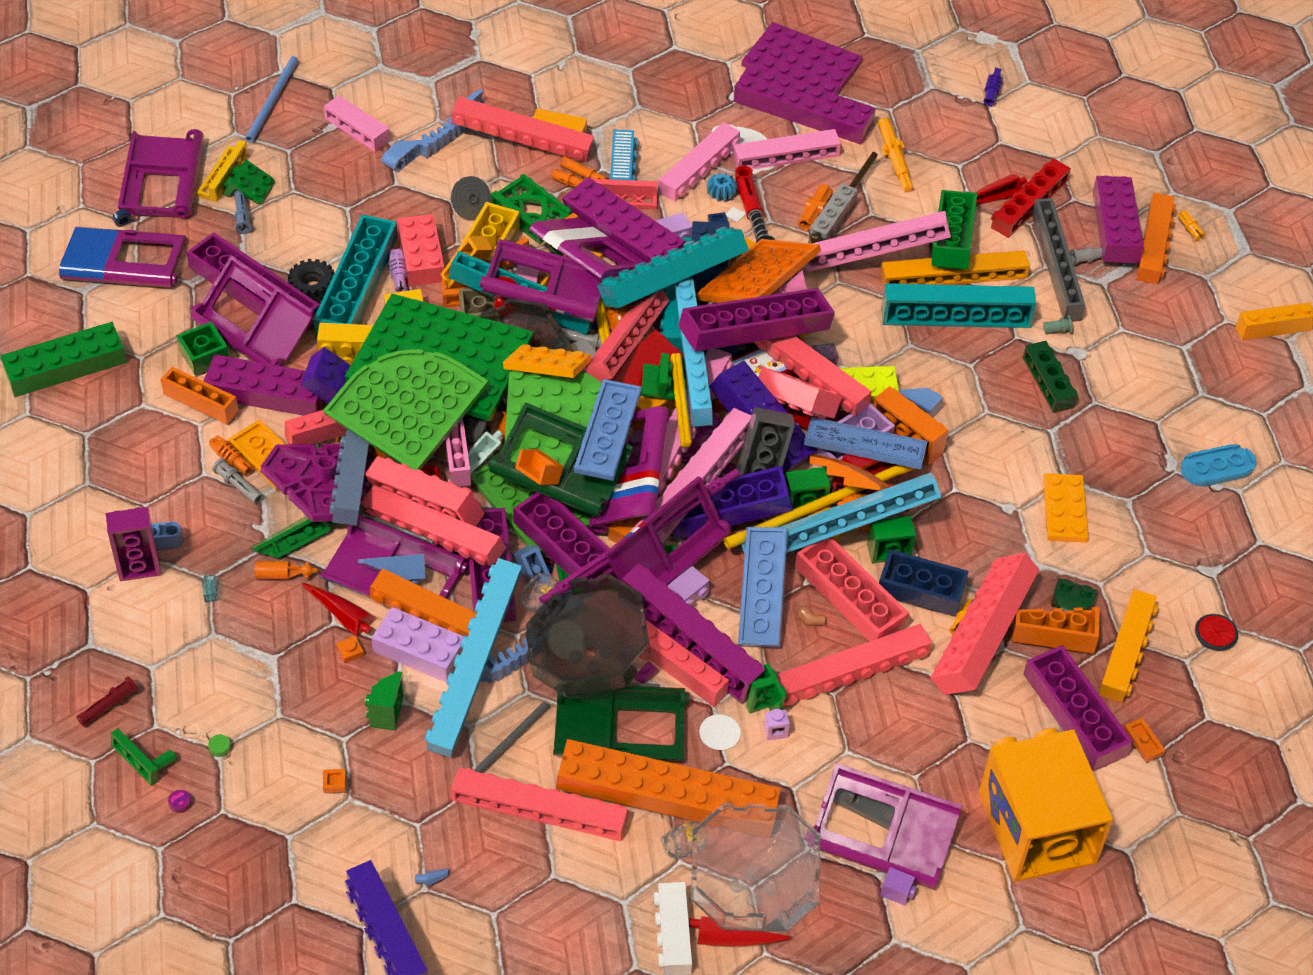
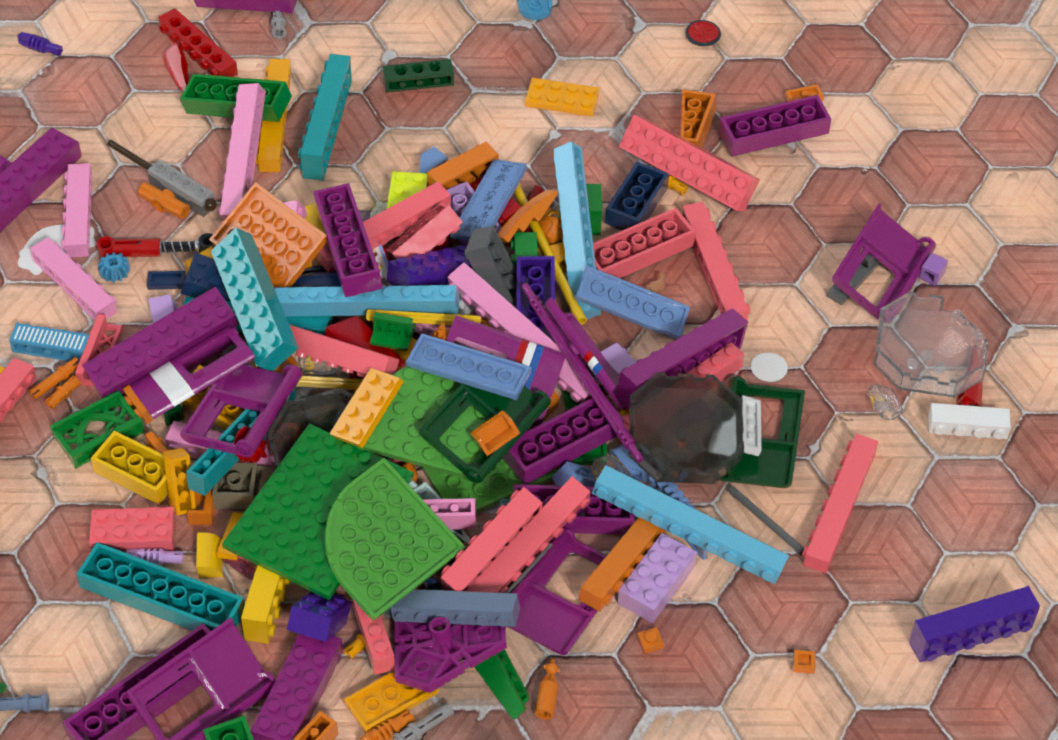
camera: 80 degrees left, 0 degrees up
black tyre [288,259,334,304] -> none
red piece [302,583,375,636] -> none
medium blue slope [358,554,425,583] -> none
green slope [365,671,405,731] -> none
medium blue bar [415,868,449,887] -> none
dark grey shield [451,176,491,220] -> none
orange piece [556,739,781,838] -> none
white sticker [726,207,745,222] -> none
green bracket [746,663,787,713] -> none
lavender brick [763,709,790,741] -> none
light orange piece [877,118,913,193] -> none
light orange brick [979,728,1113,882] -> none
dark grey brick [1032,198,1085,320] -> none
sand green pin [1043,315,1073,334] -> none
dark green slope [1051,578,1098,611] -> none
light orange brick [1099,588,1159,703] -> none
none -> white plate [740,395,761,456]

